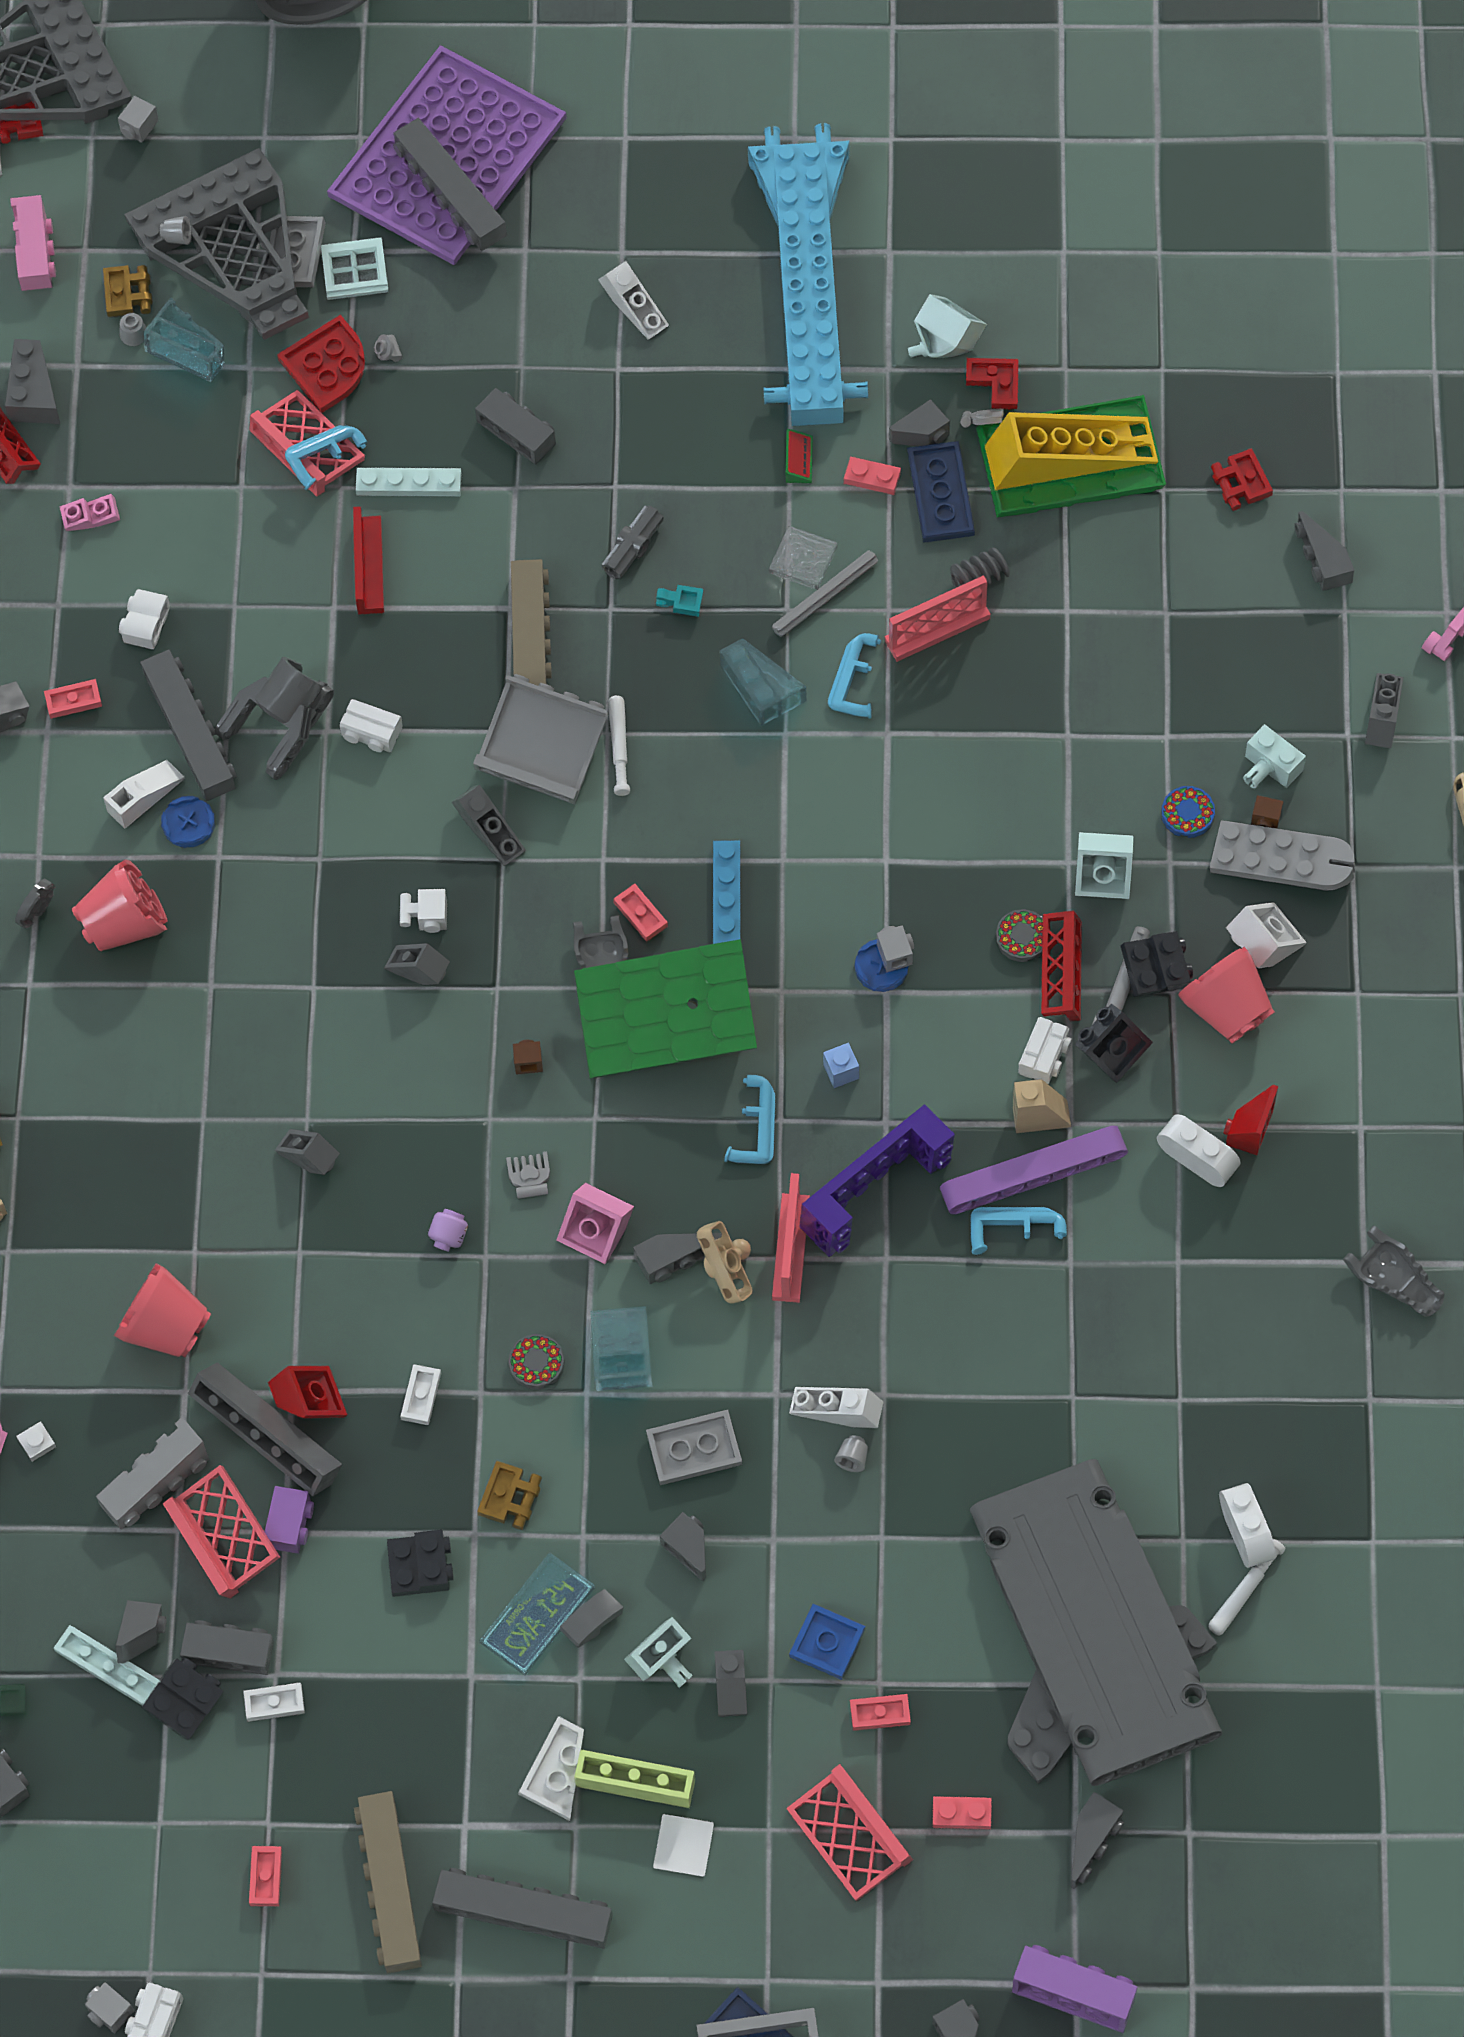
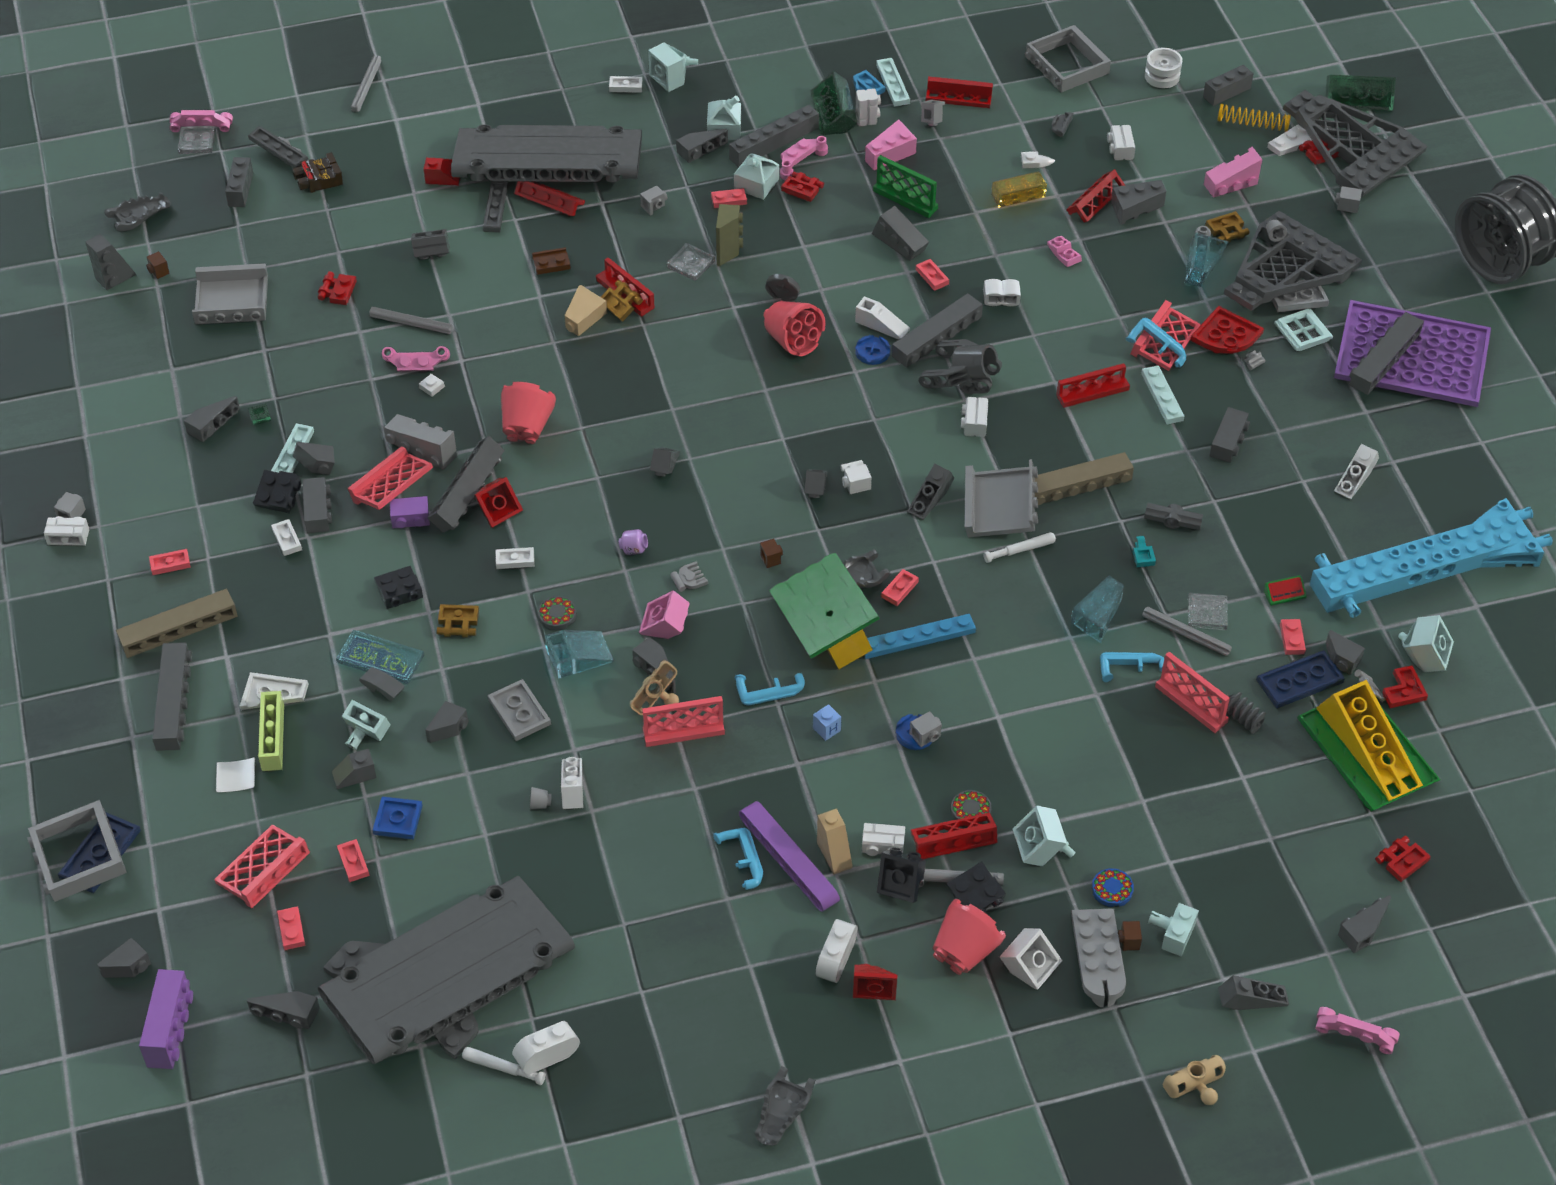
camera: 70 degrees right, 15 degrees down
dark purple plate [799,1104,955,1257] -> none

